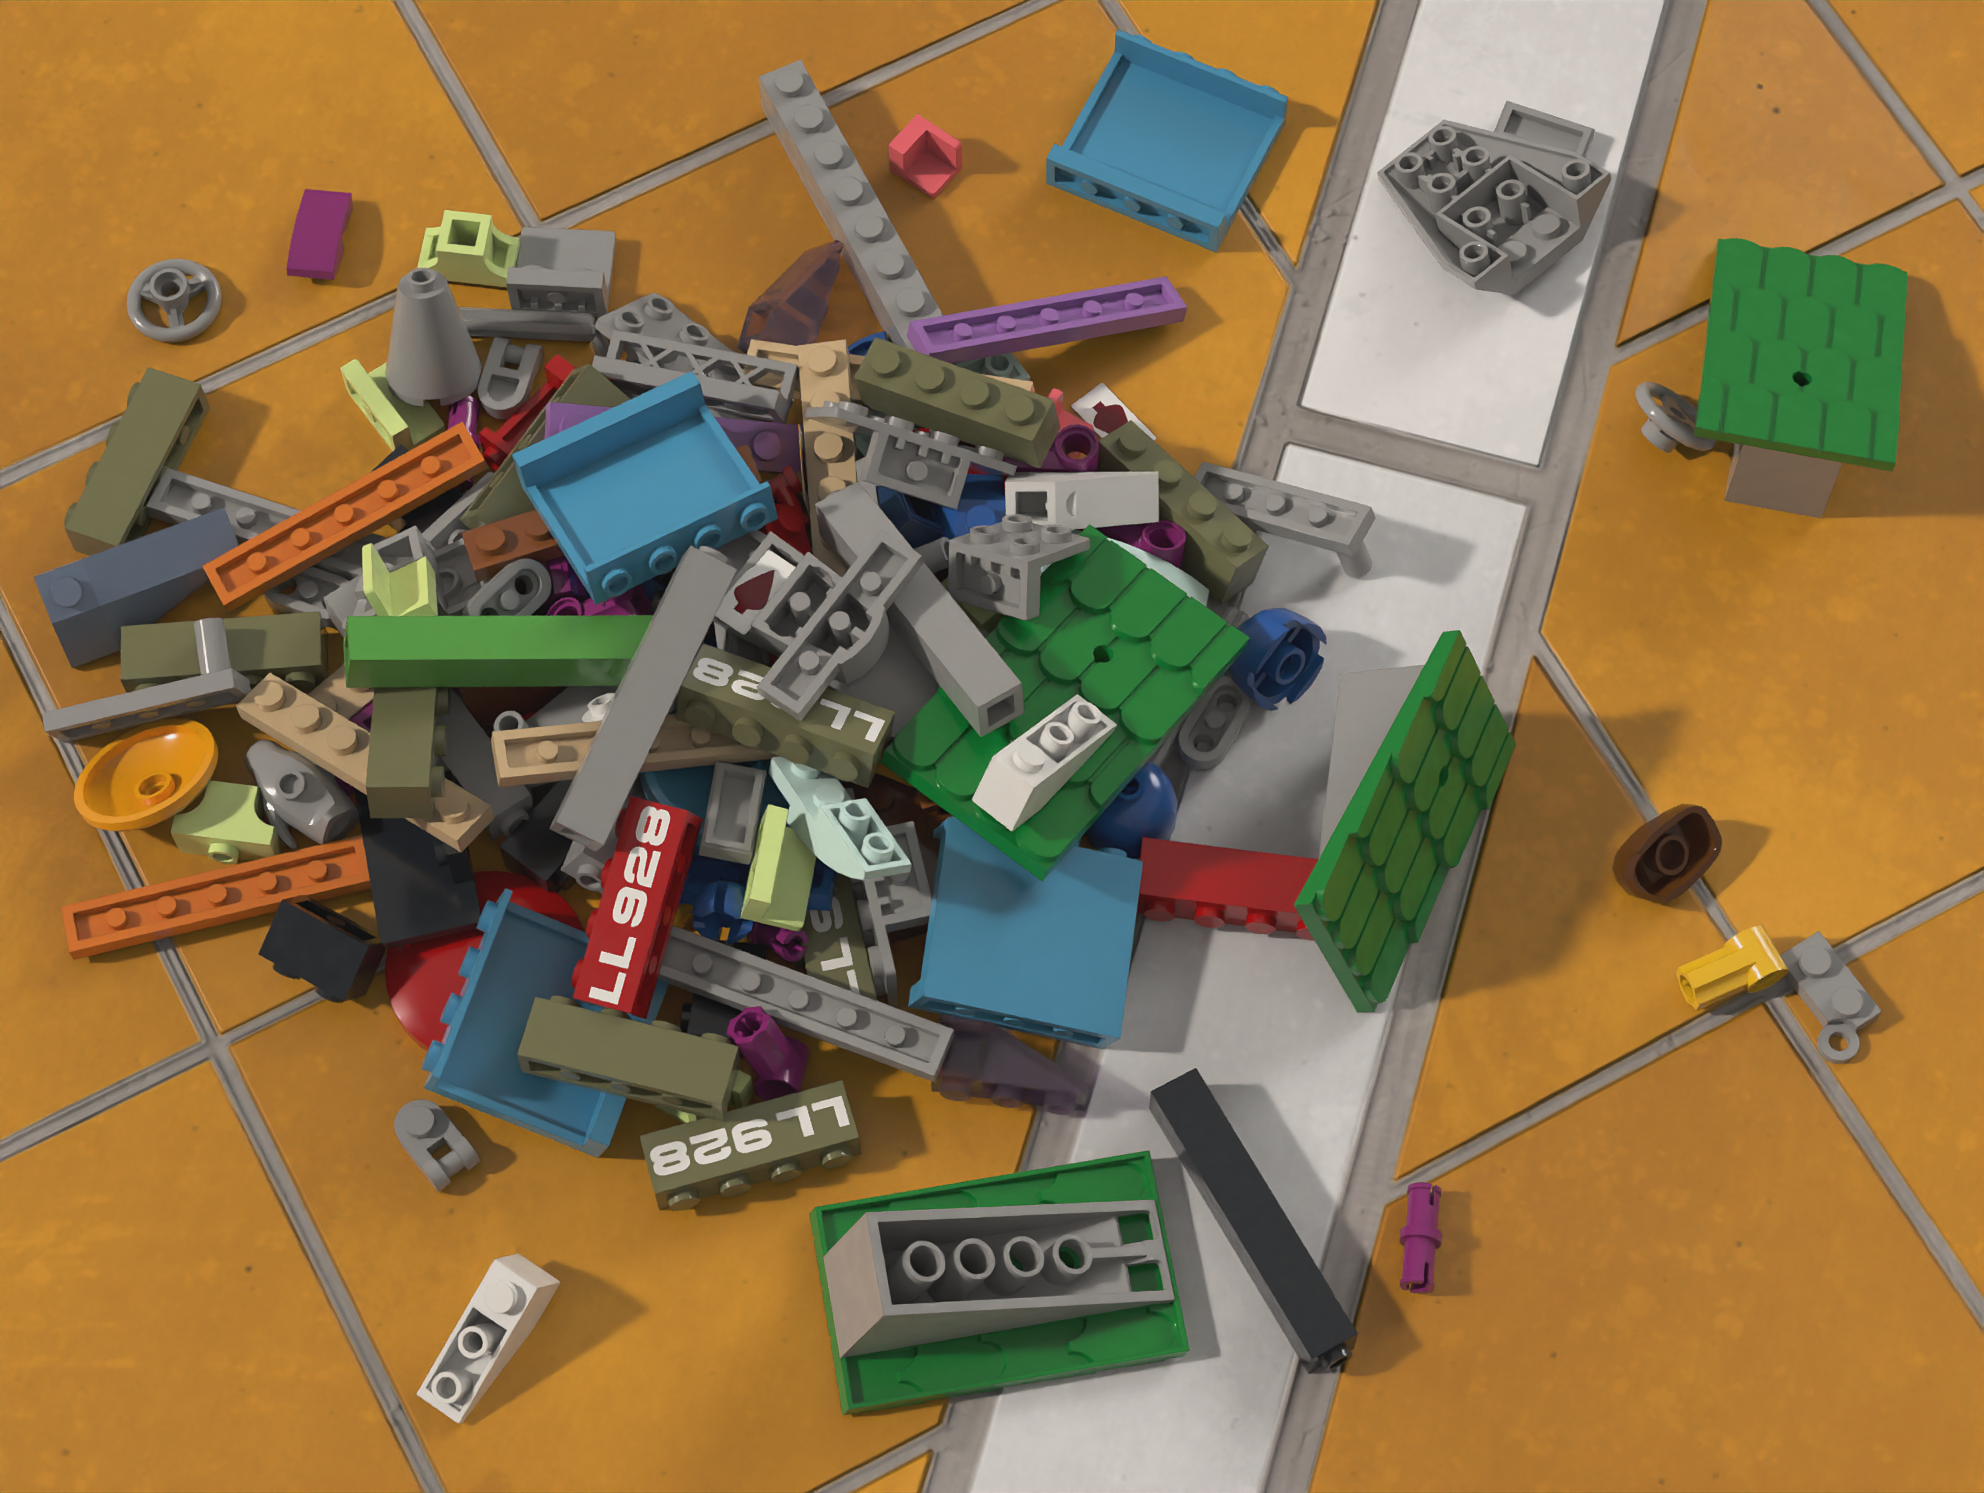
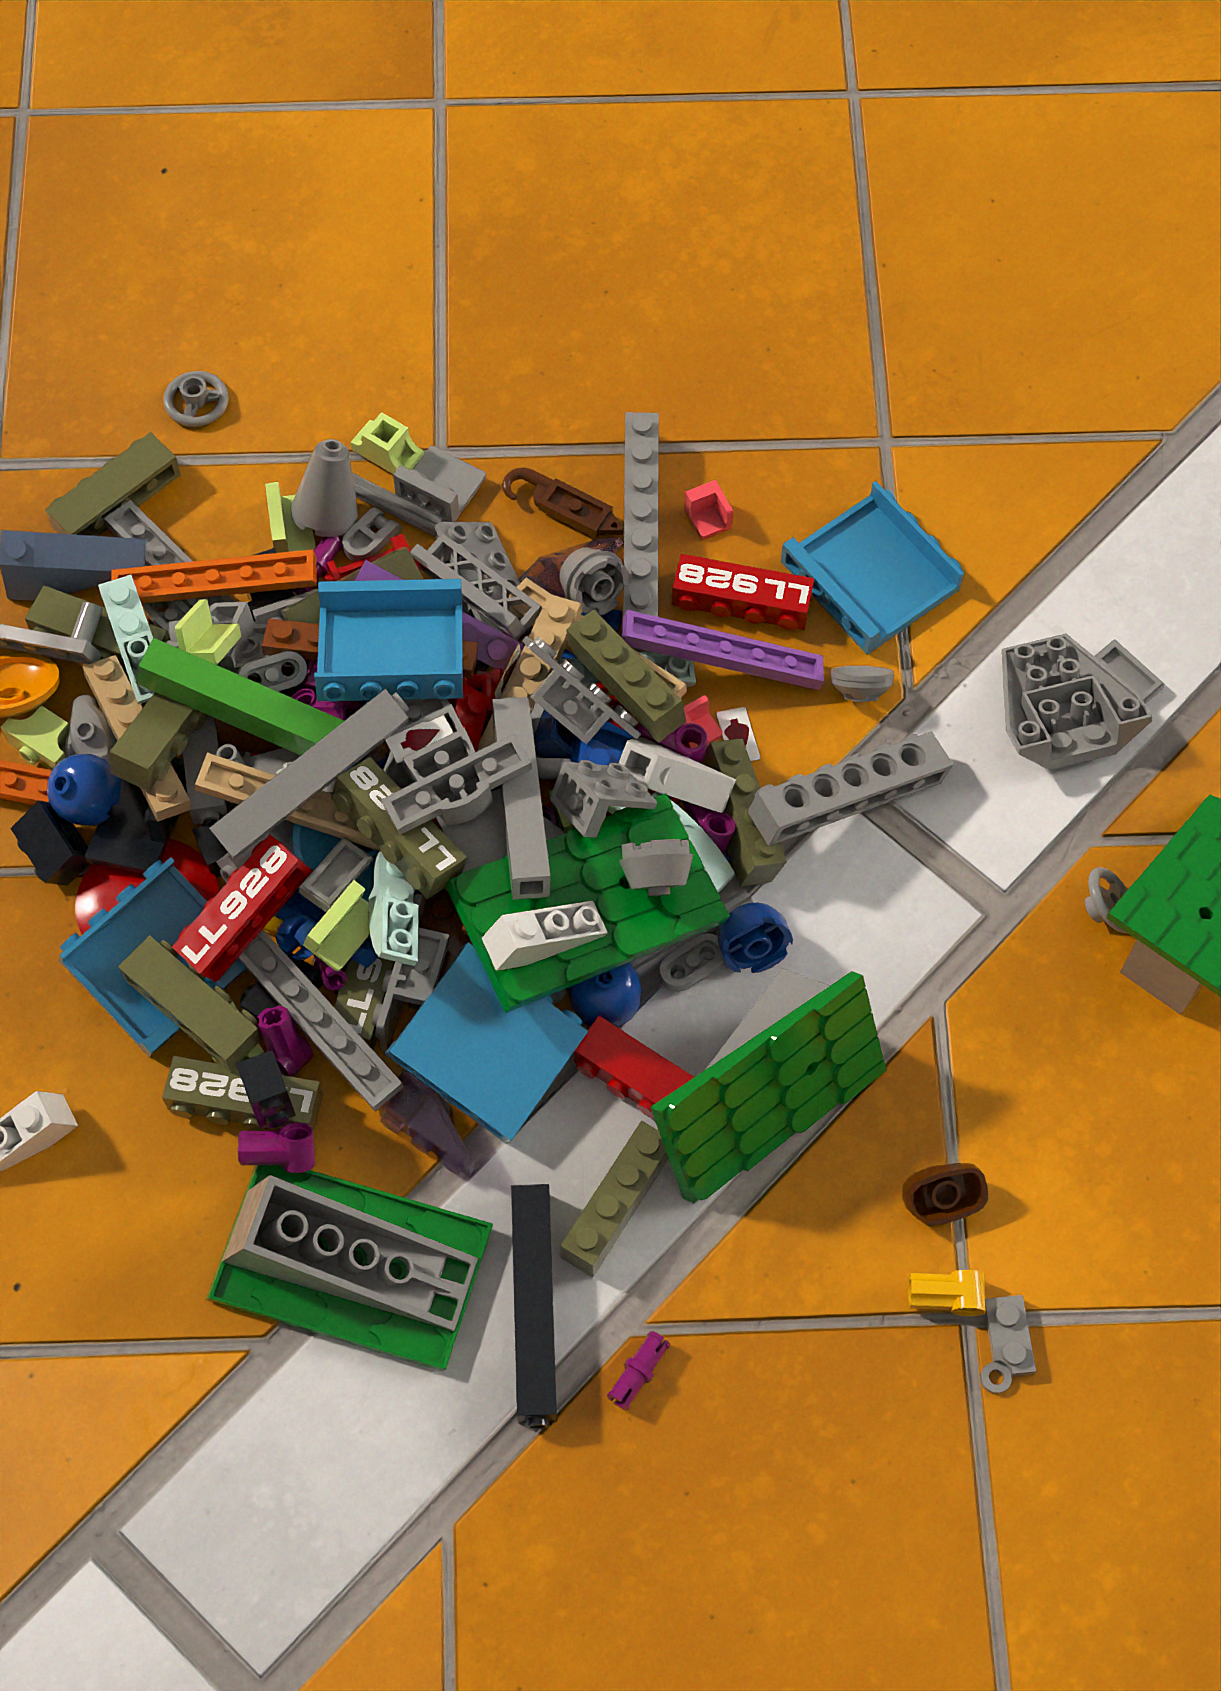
camera: 25 degrees right, 0 degrees up
magenta slope [287,189,353,280] -> none
light grey plate [394,1099,481,1193] -> none
light grey piece [1194,462,1376,578] -> none
none -> blue cylinder [47,754,121,826]
none -> light aqua slope [98,575,155,704]
none -> black brick [236,1050,296,1129]
none -> magenta piece [238,1123,316,1173]
none -> reddish brown plate [502,467,623,538]
none -> light grey cone [560,547,629,616]
none -> olive brick [560,1120,669,1277]
none -> light grey cone [619,839,694,896]
none -> red brick [672,554,814,630]
none -> light grey brick [747,731,953,846]
none -> light grey piece [831,666,894,702]

